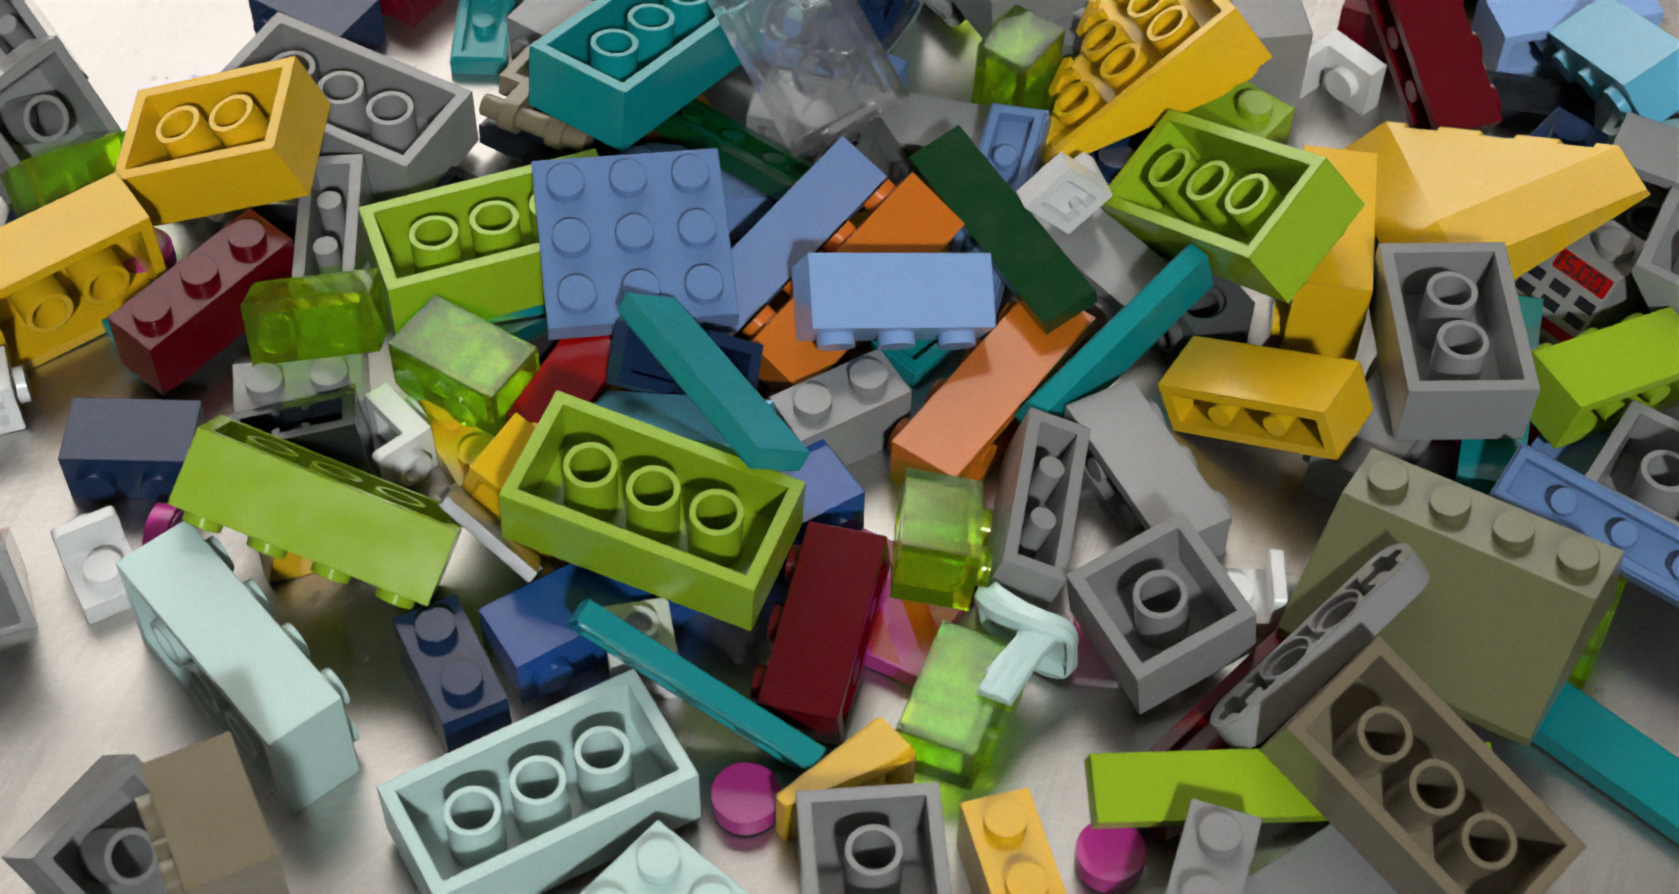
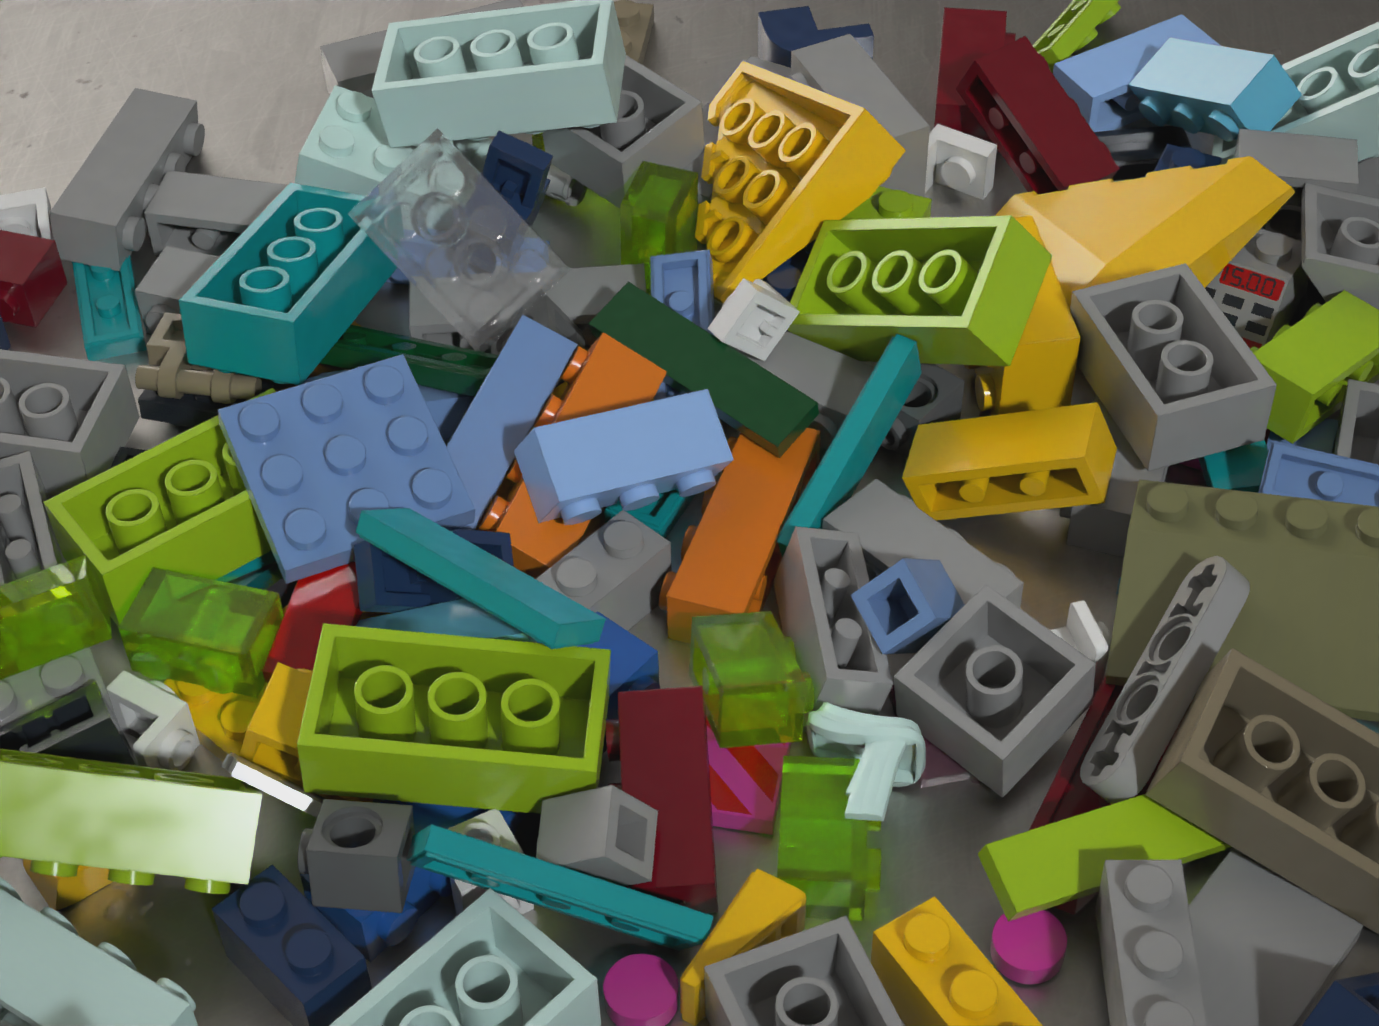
camera: 15 degrees left, 5 degrees down
none -> dark grey brick [298,799,415,913]
none -> light grey brick [536,785,658,887]
none -> medium blue brick [850,558,965,654]

